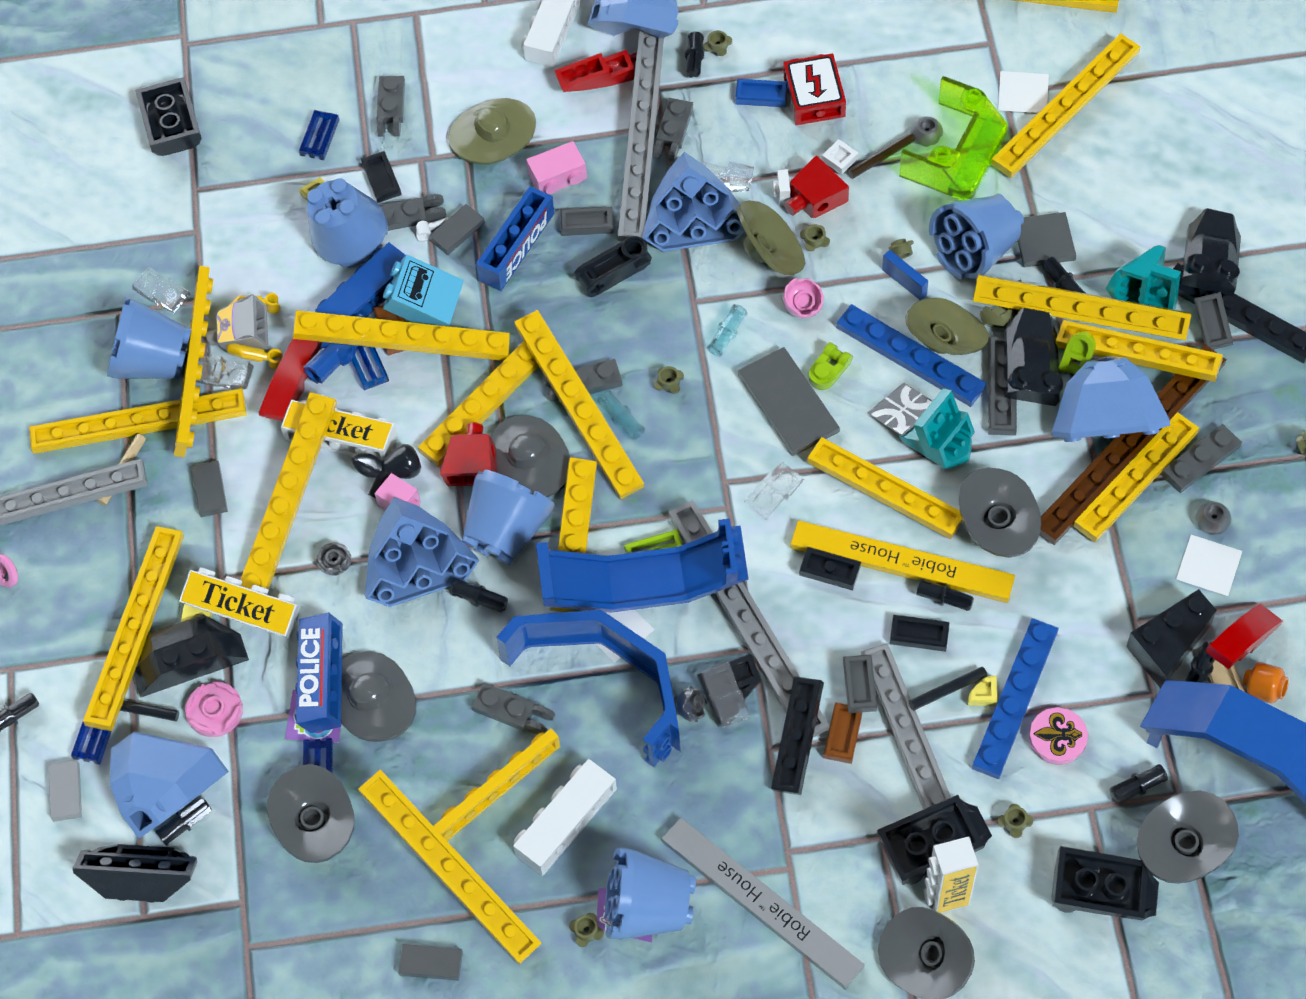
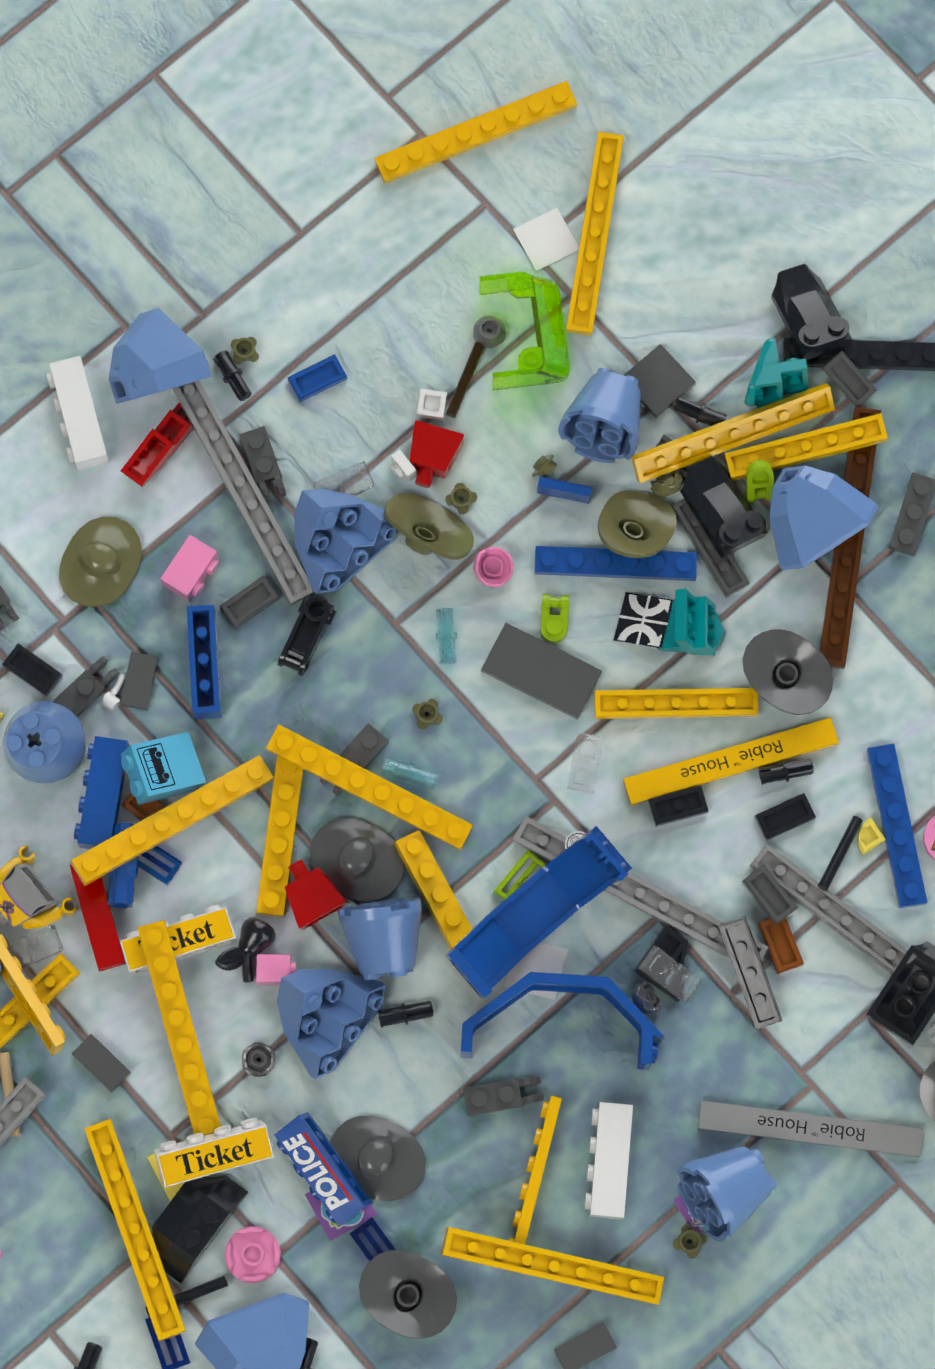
camera: 40 degrees left, 15 degrees up
panel [783,53,846,125] -> none
yellow plate [1073,412,1199,543] -> none

